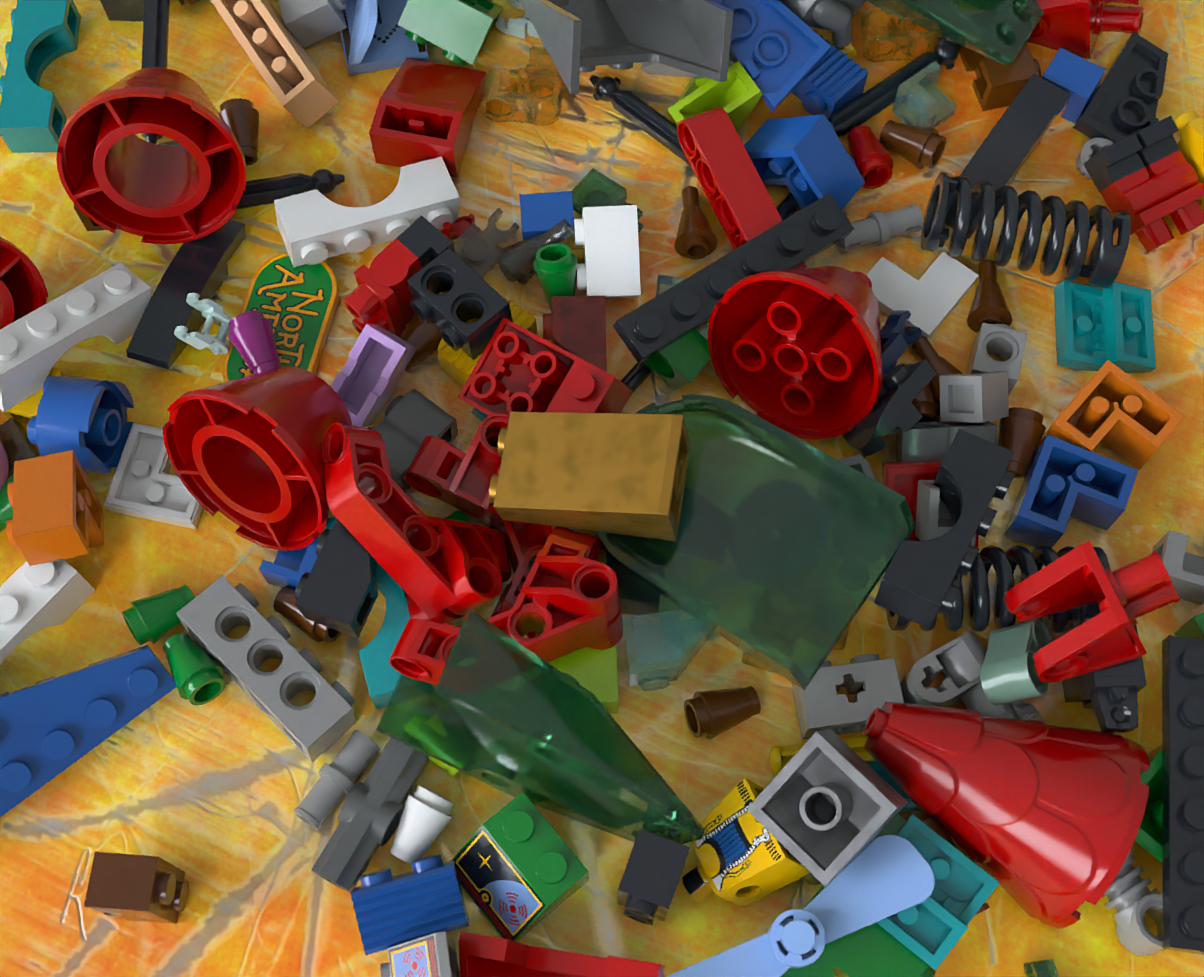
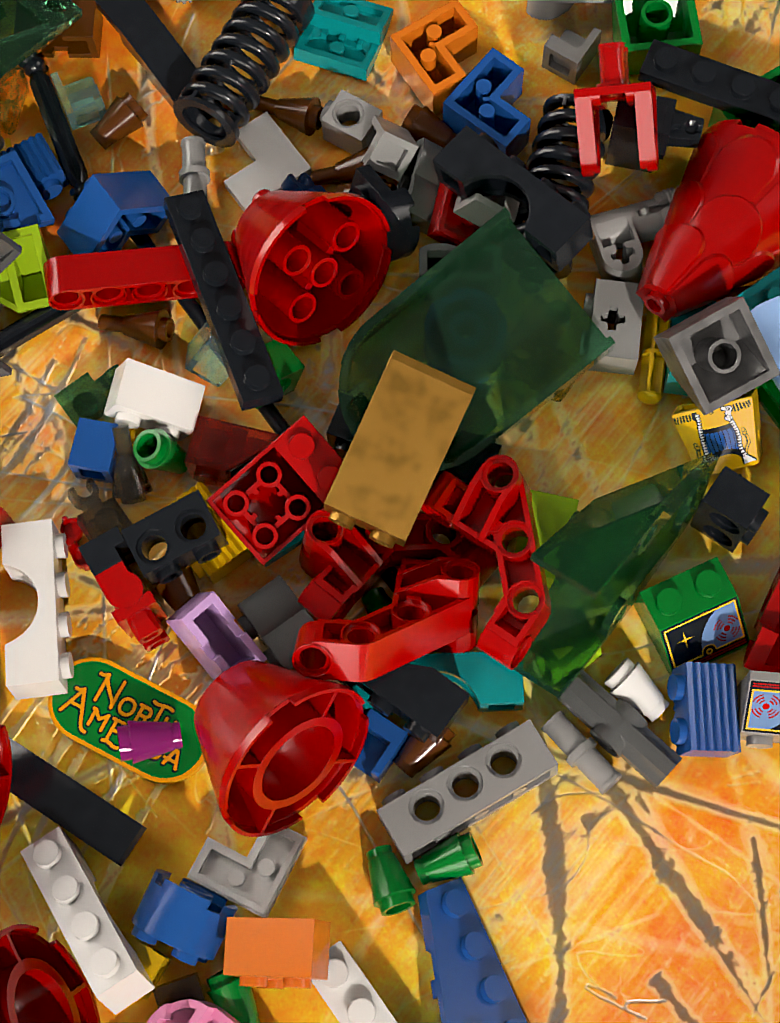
camera: 70 degrees left, 5 degrees up
reddish brown brick [84,852,189,924] -> none
light aqua piece [174,293,232,355] -> none
clear light blue slope [622,605,720,691] -> none
reddish brown cone [684,686,761,740] -> none
red cone [847,125,894,189] -> none
sand green beam [980,618,1054,706] -> none

